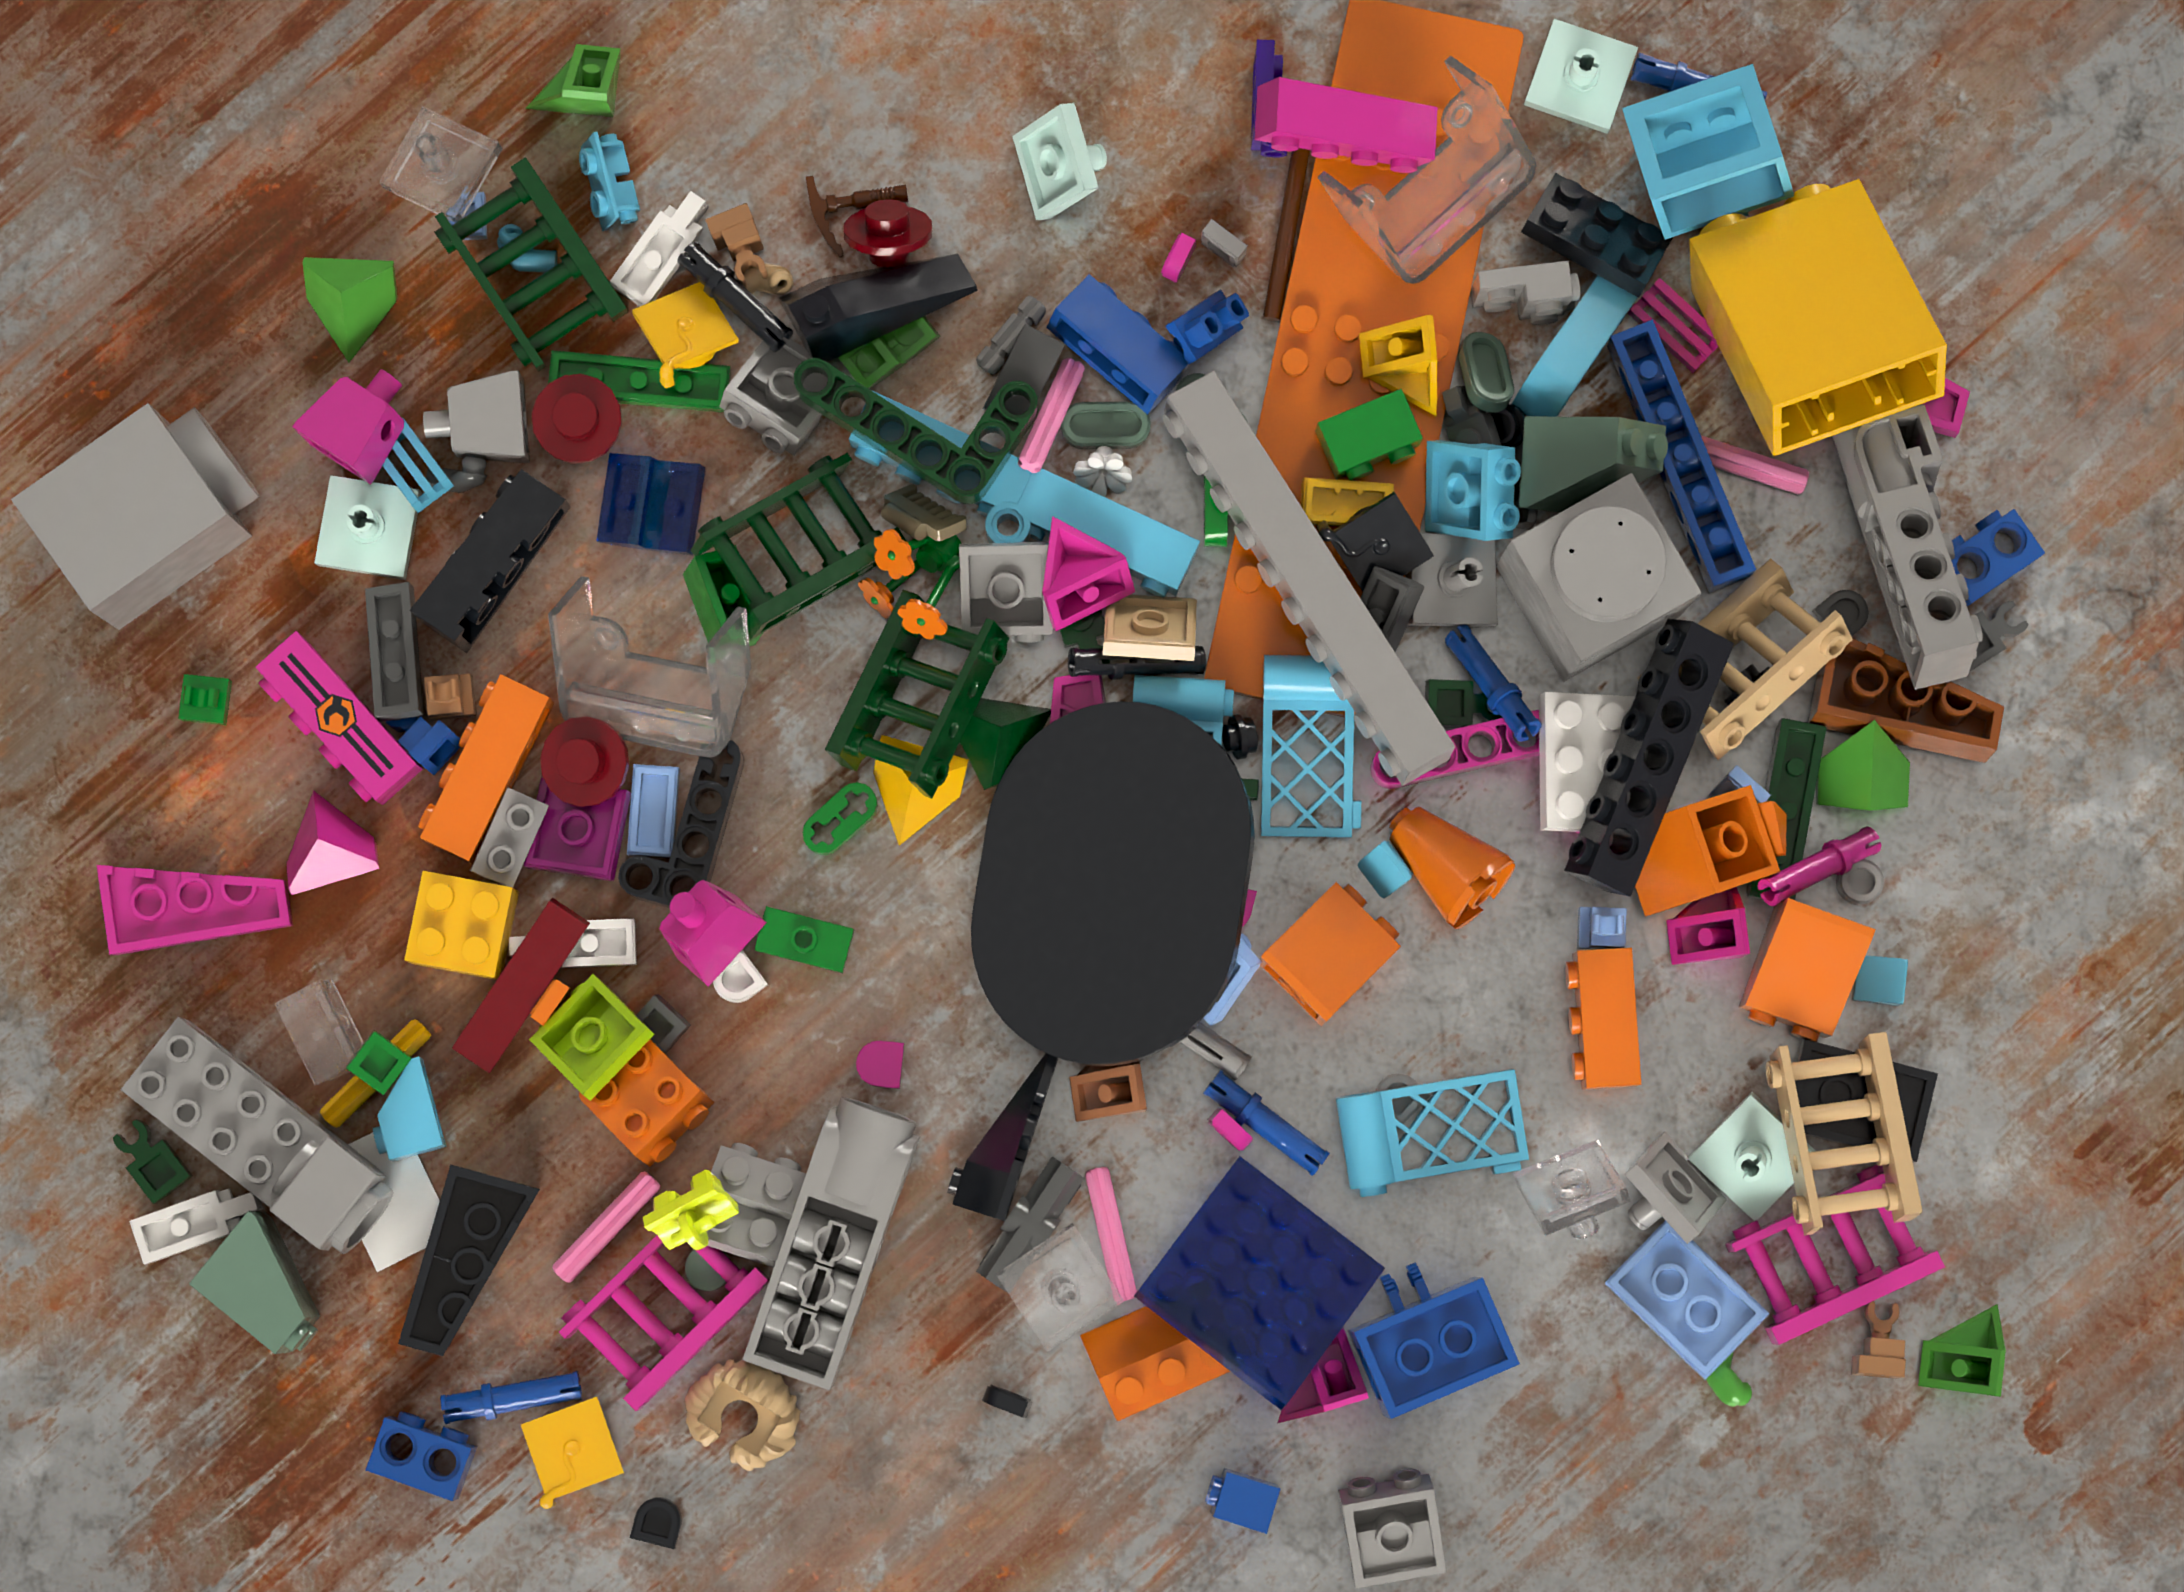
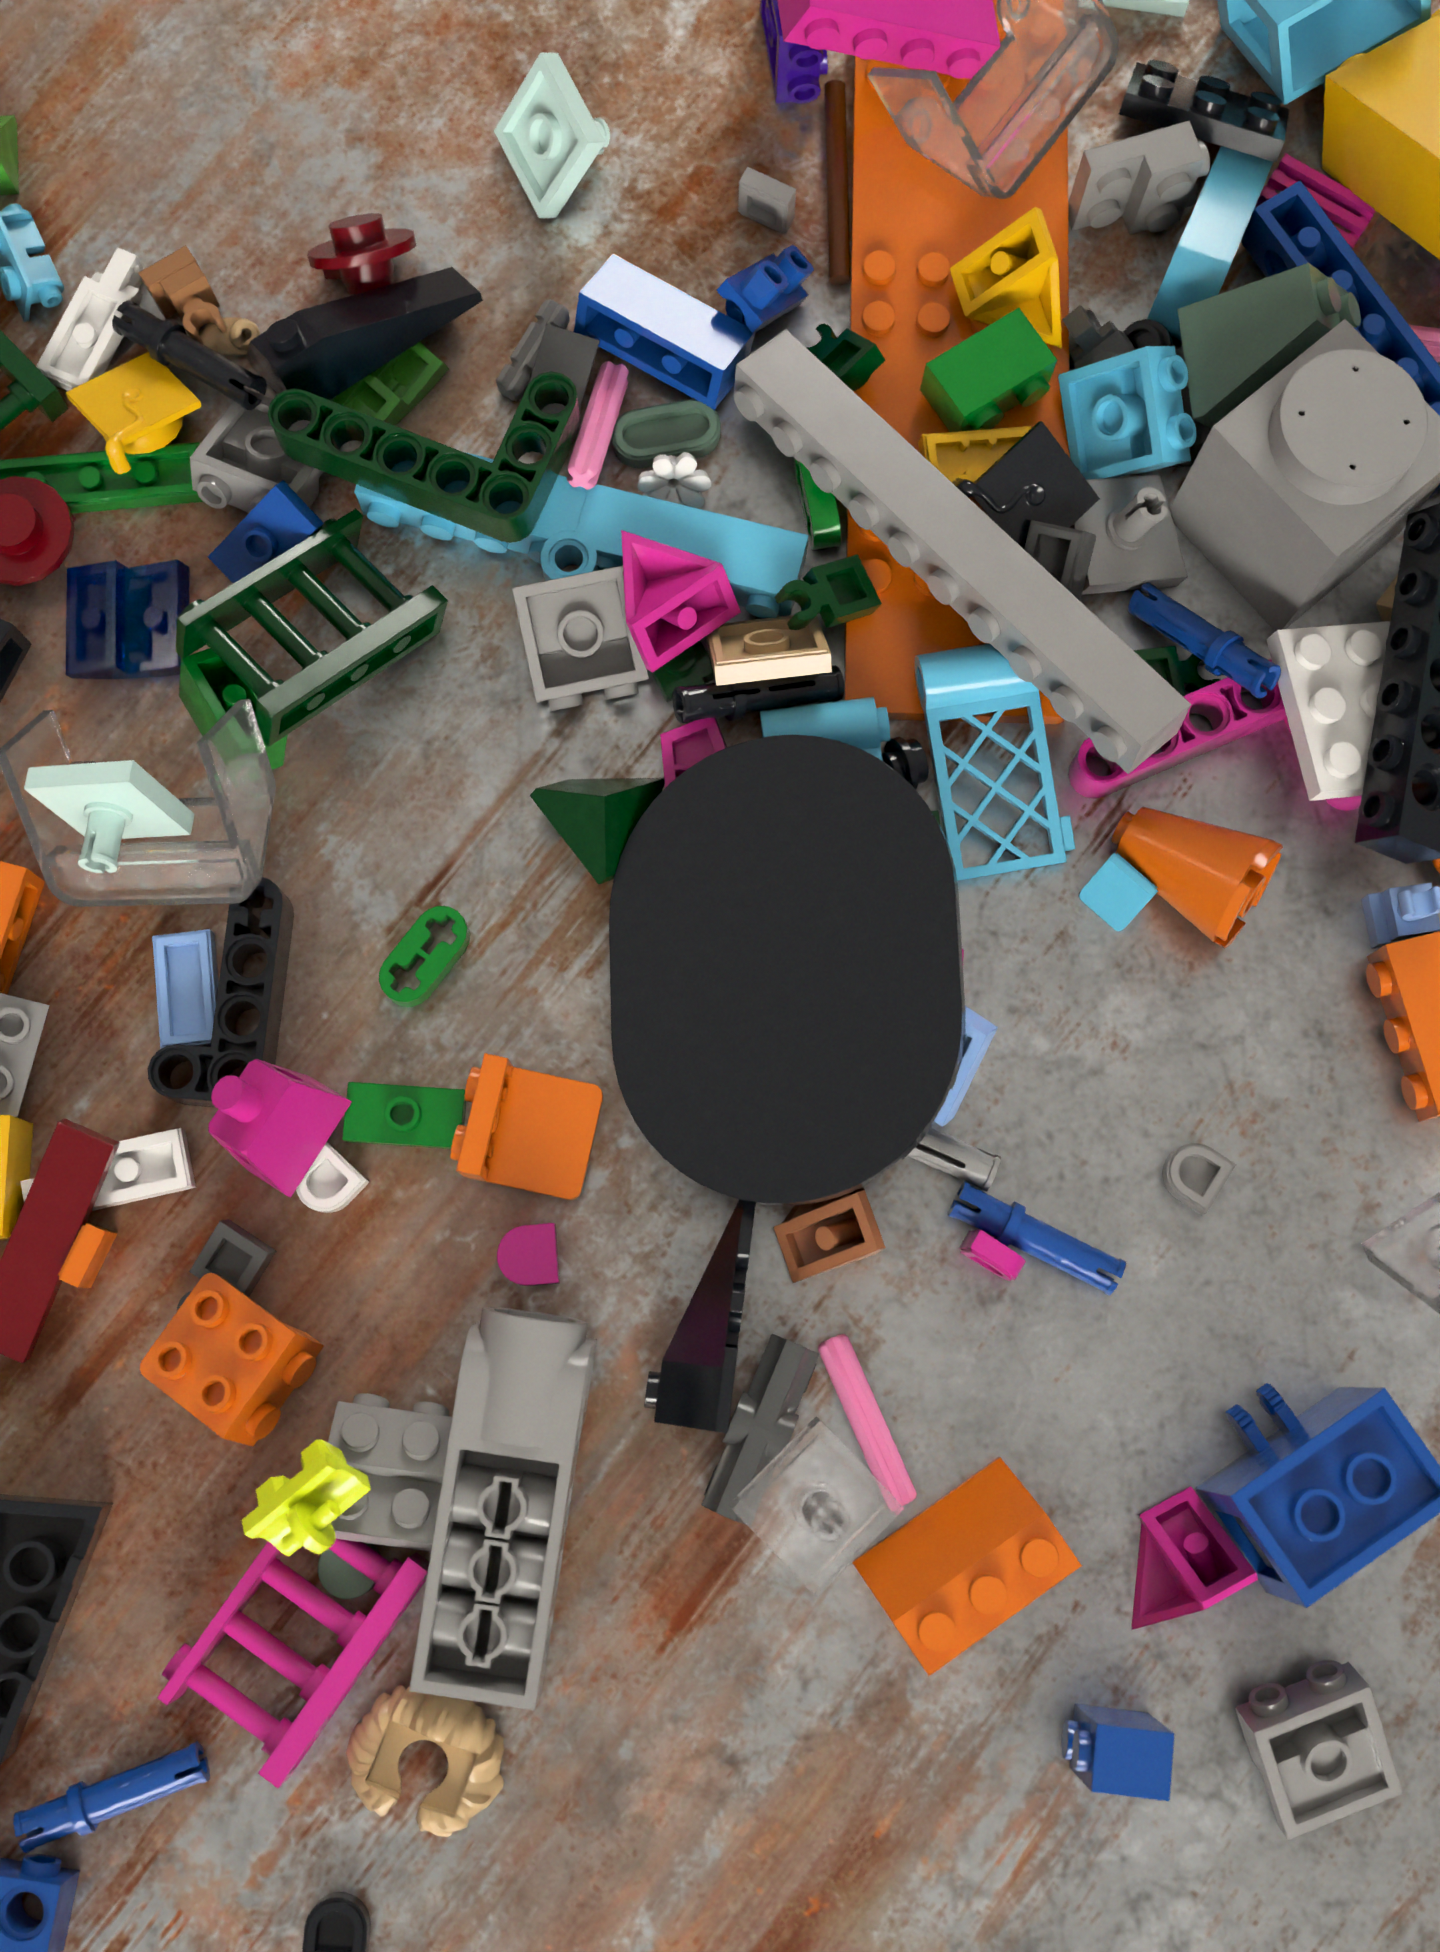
camera: 10 degrees left, 5 degrees down
yellow hat [521,1397,624,1509] -> none
magenta plate [523,777,631,881] -> none
lime plate [529,974,655,1101] -> none
dark red piece [540,716,629,807] -> none
bright pink axle [552,1171,660,1283] -> none
reddish brown piece [806,176,908,257] -> none
dark green fence [825,590,1010,799] -> none
orange plant [858,529,962,640] -> none
yellow slope [873,735,969,846] -> none
dark tan piece [881,484,967,542] -> none
black tile [982,1384,1033,1418] -> none
clear blue plate [1134,1156,1385,1410] -> none
dark pink tile [1161,233,1196,283] -> none
orange slope [1259,882,1401,1026] -> none
medium azure piece [1336,1069,1529,1197] -> none
sand green tile [1458,332,1514,412] -> none
none -> light aqua tile [24,760,195,873]
none -> blue plate [208,480,324,583]
none -> orange bracket [450,1053,603,1200]
none -> dark green plate [774,554,882,630]
none -> dark green plate [806,324,886,391]

